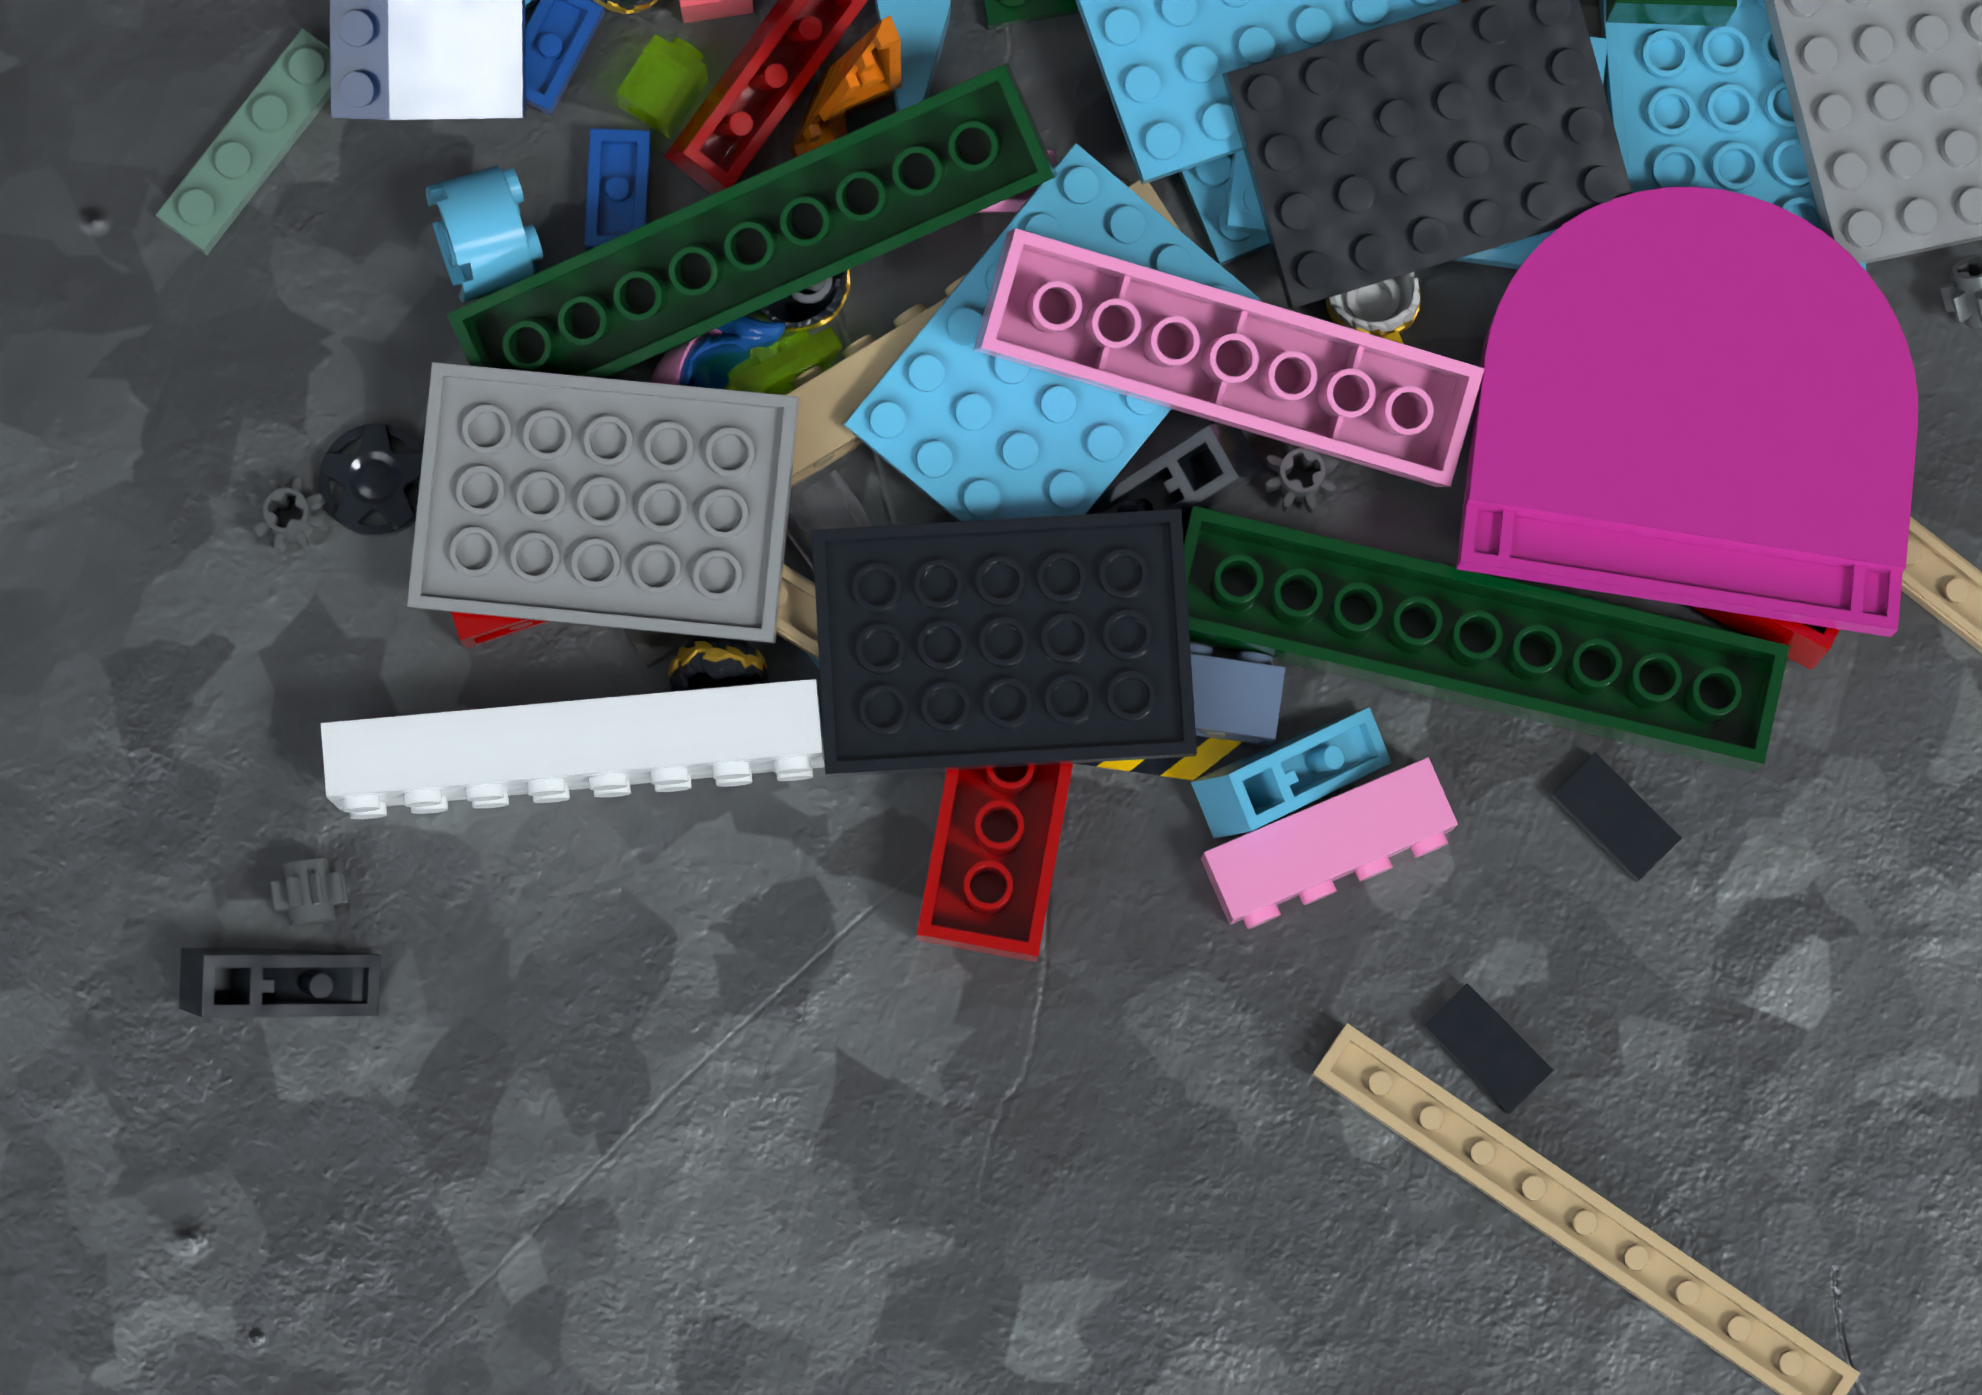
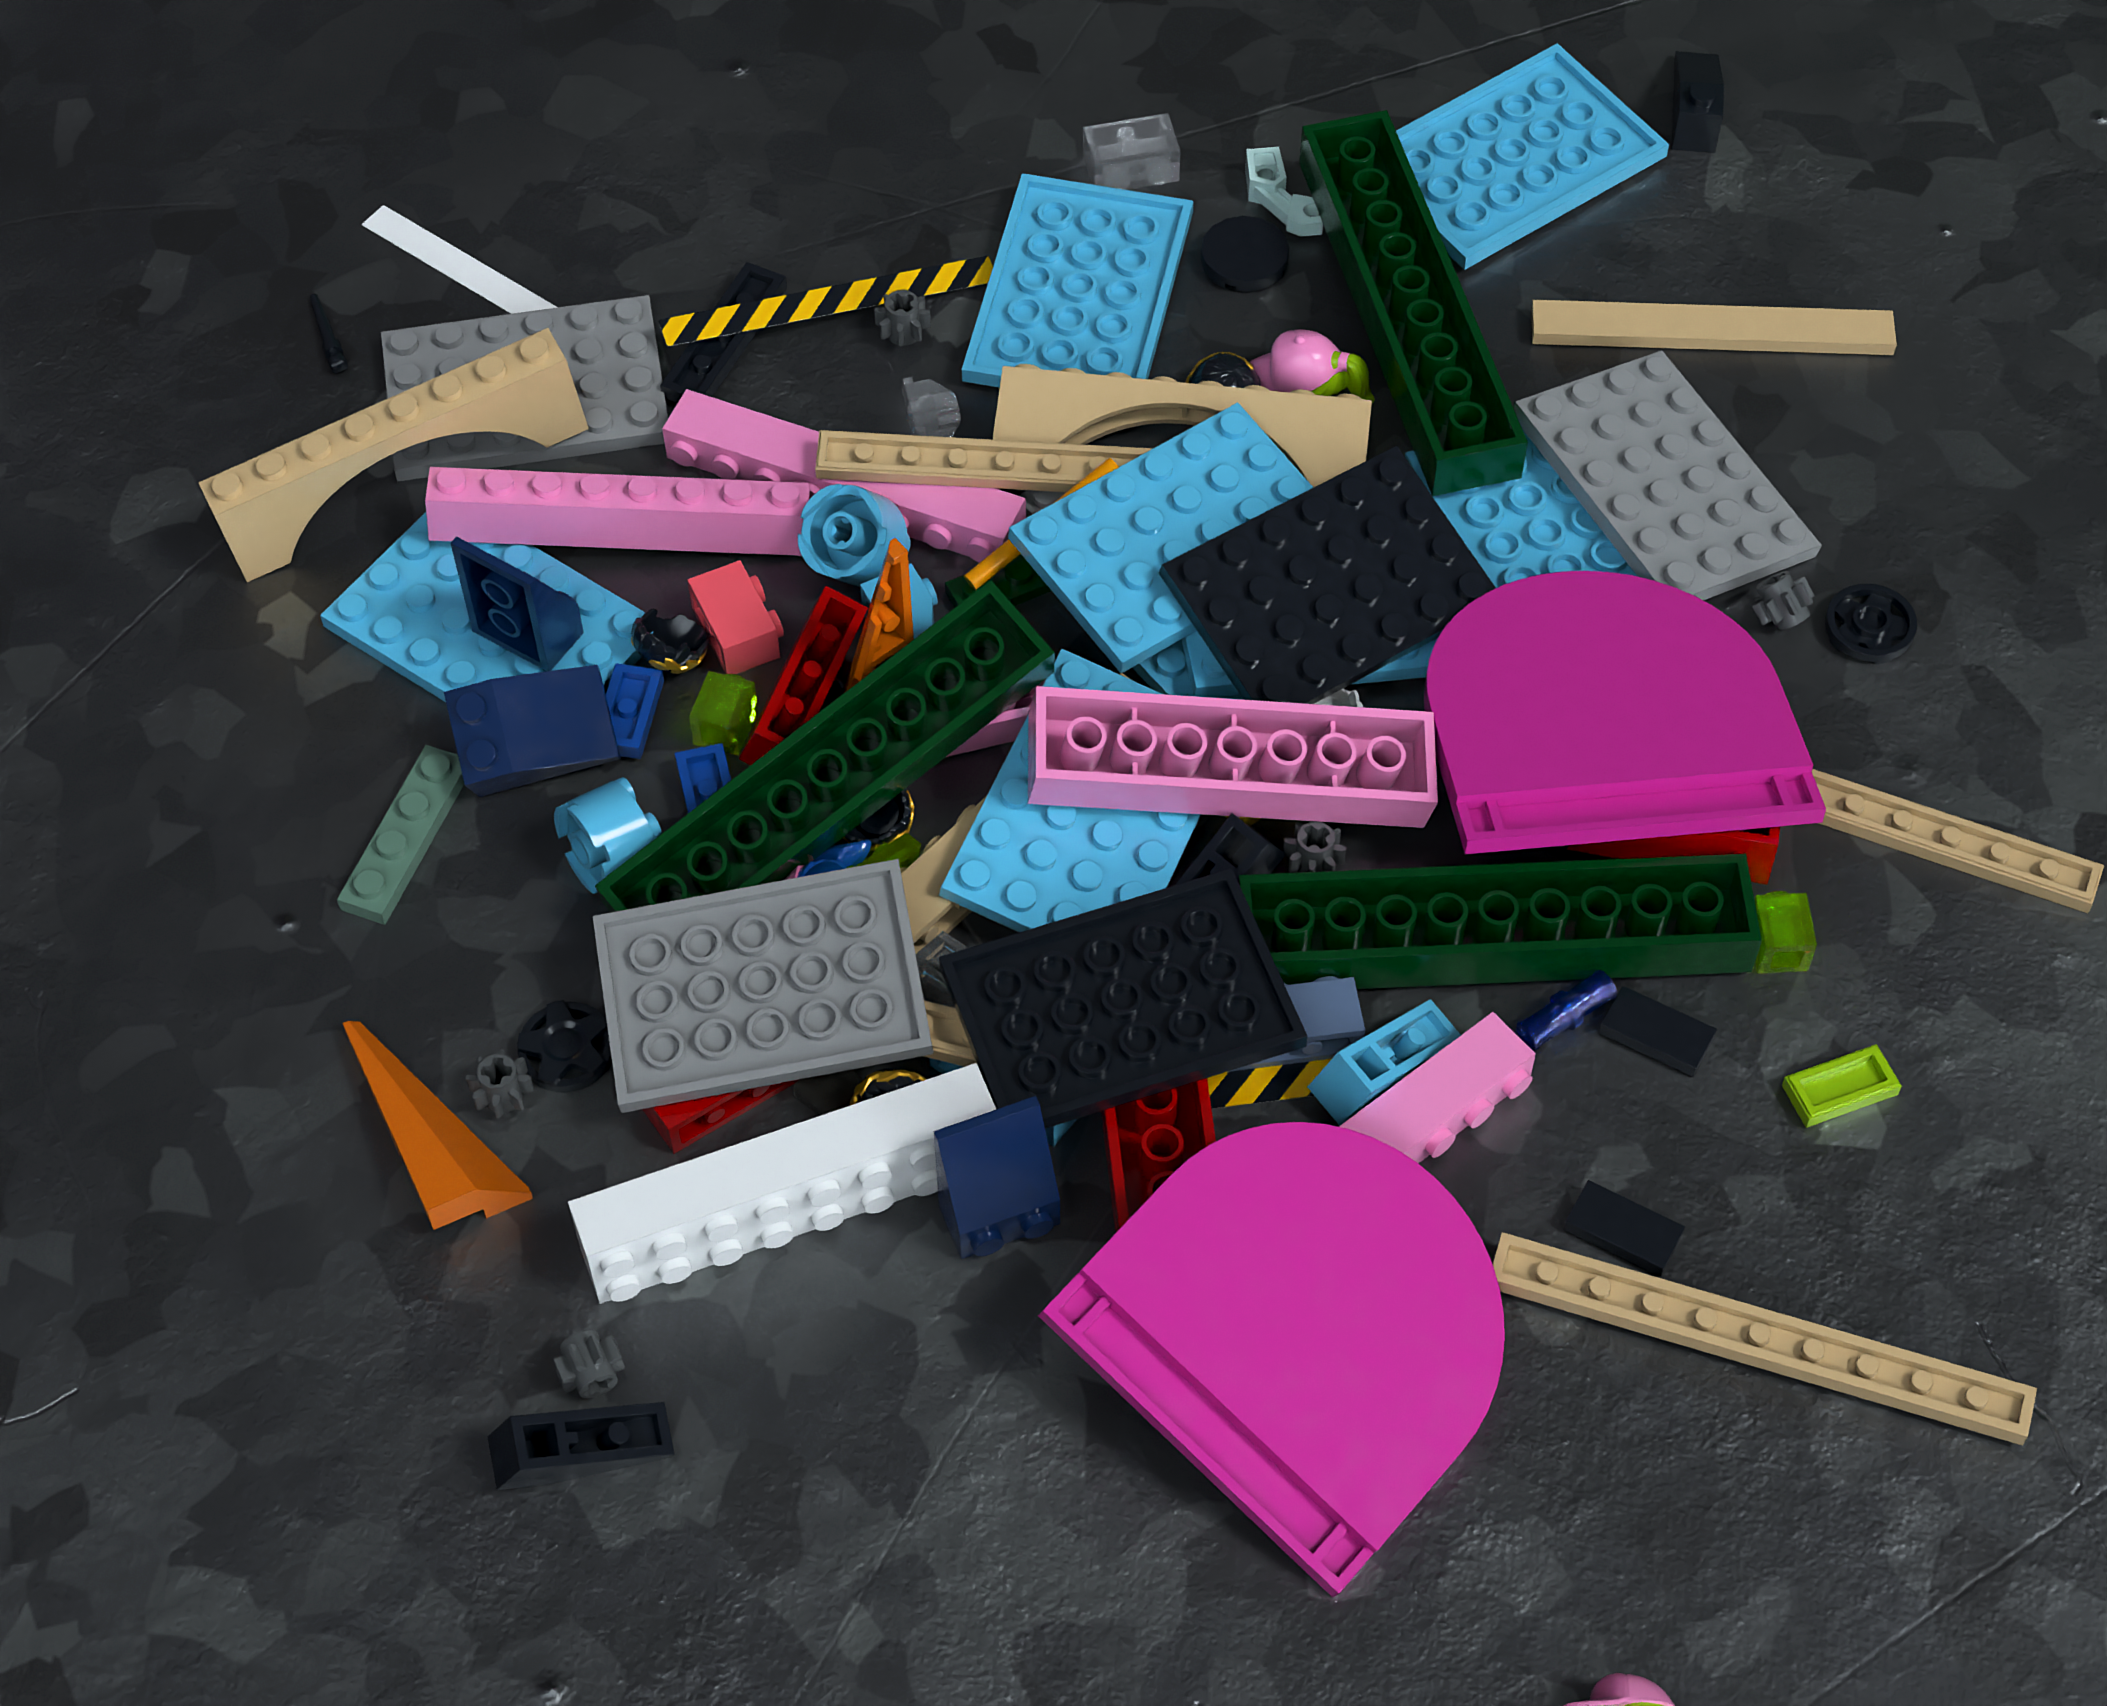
camera: 10 degrees left, 25 degrees down
none -> orange wedge [342,1021,533,1230]
none -> dark blue slope [934,1096,1060,1259]
none -> dark pink piece [1038,1122,1505,1598]
none -> clear blue pin [1516,970,1618,1051]
none -> clear neon green brick [1755,891,1817,974]
none -> lime tile [1782,1044,1902,1128]

